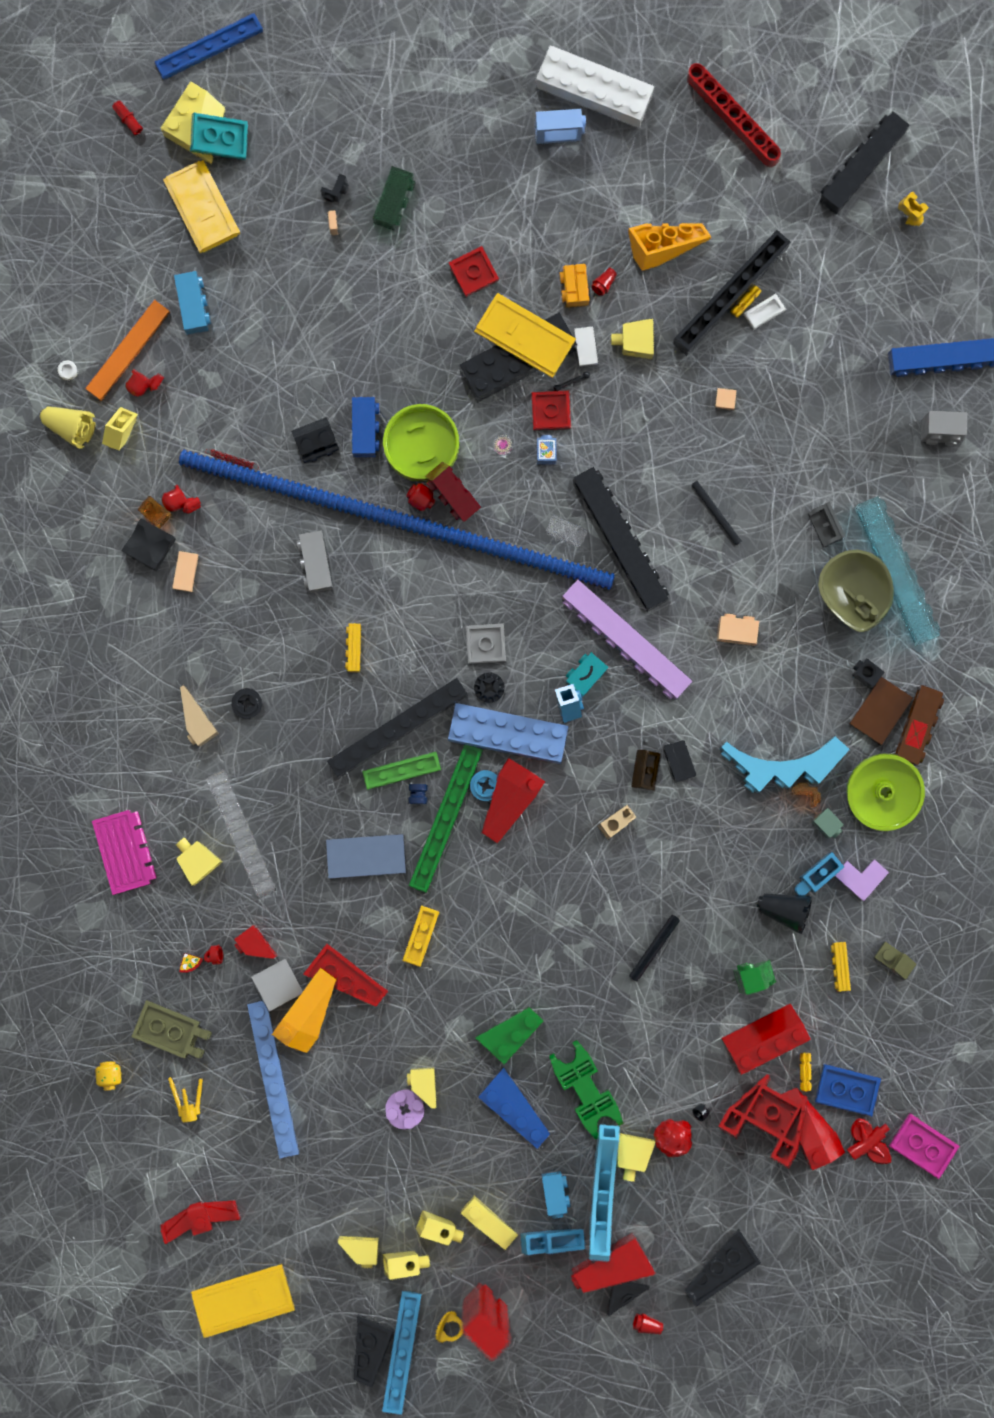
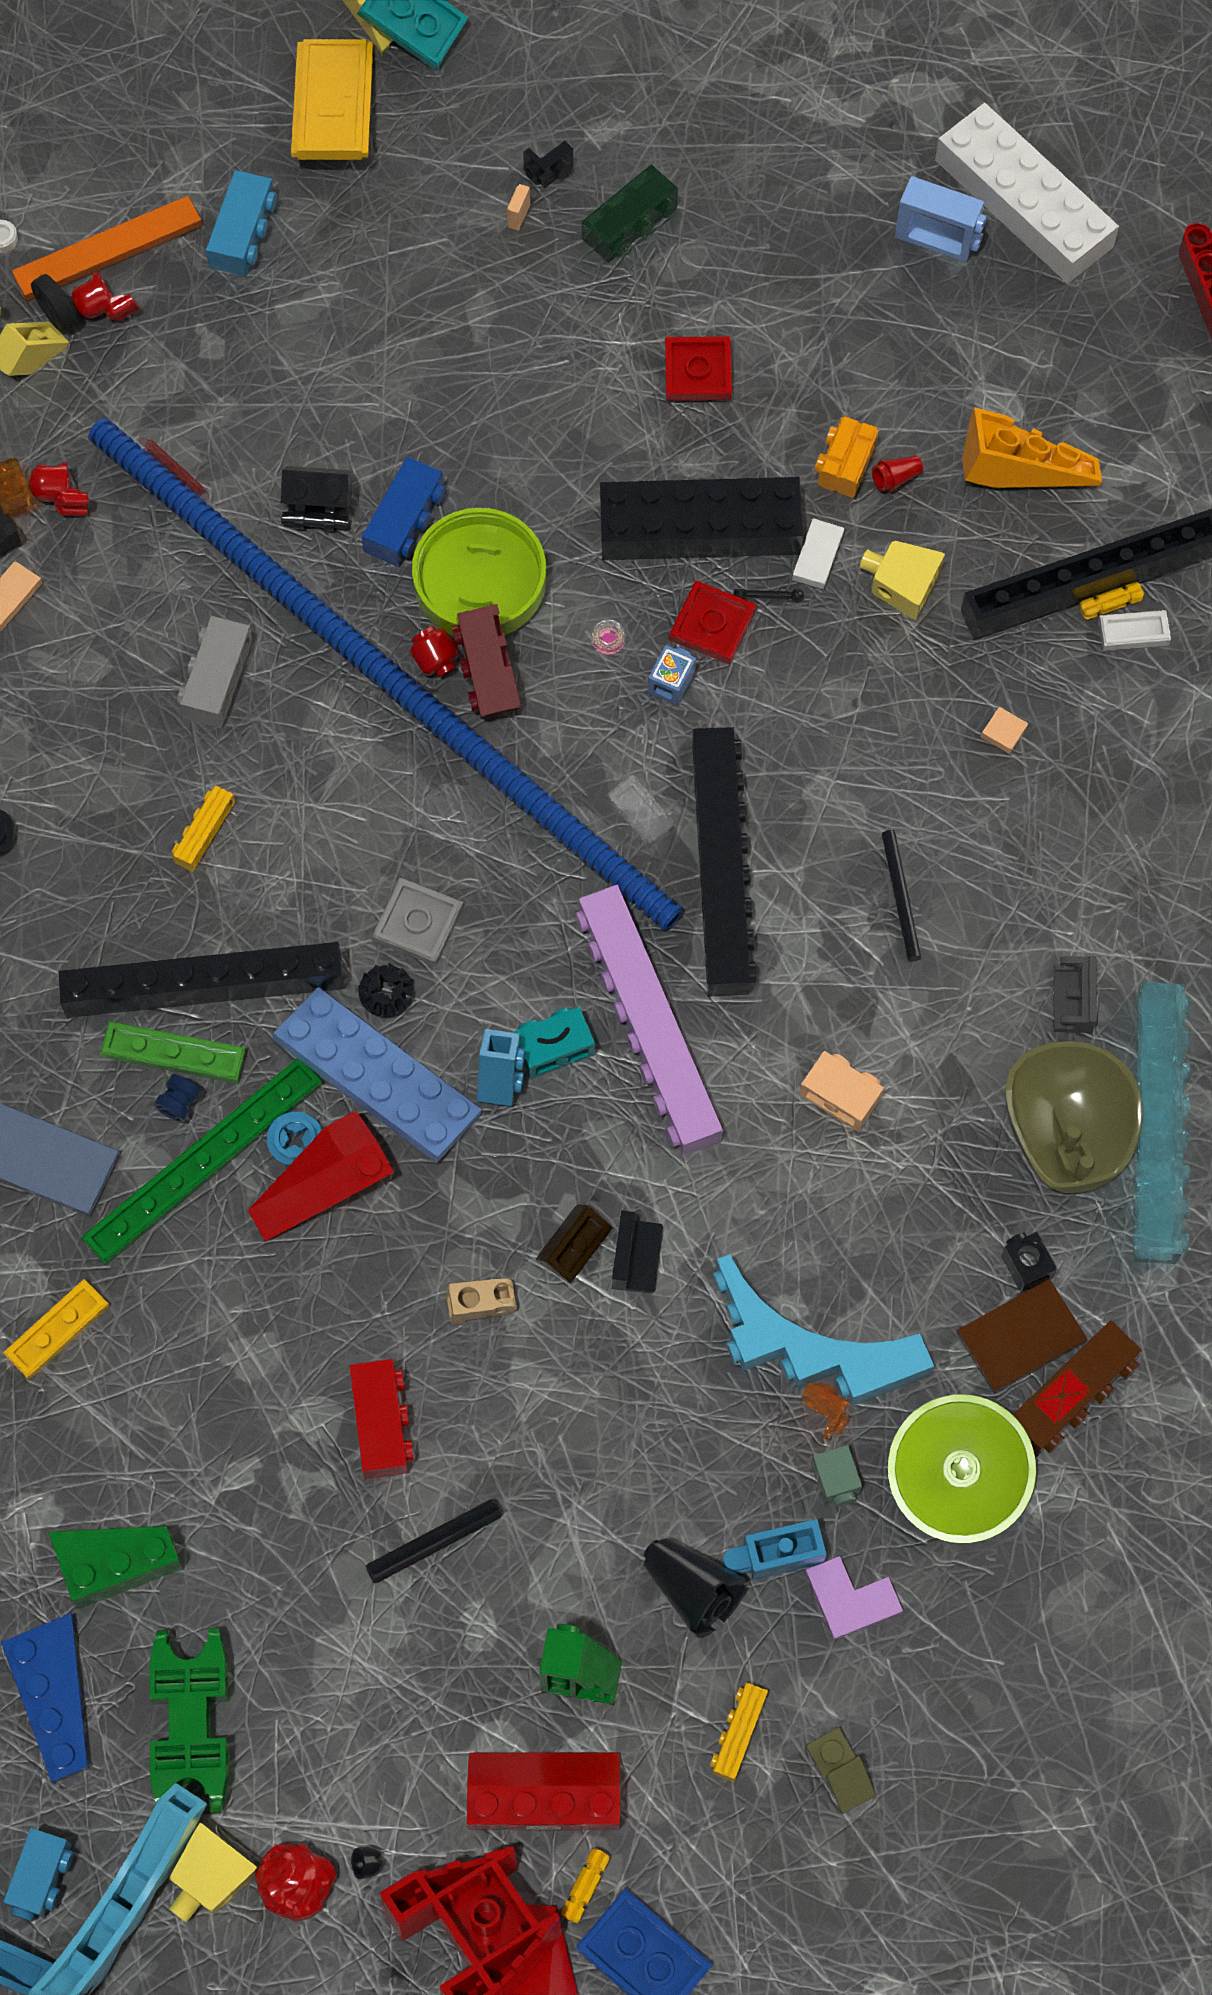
camera: 30 degrees right, 15 degrees down
yellow piece [474,293,576,378] -> none
none -> black tyre [31,274,77,332]
none -> red brick [349,1359,414,1480]

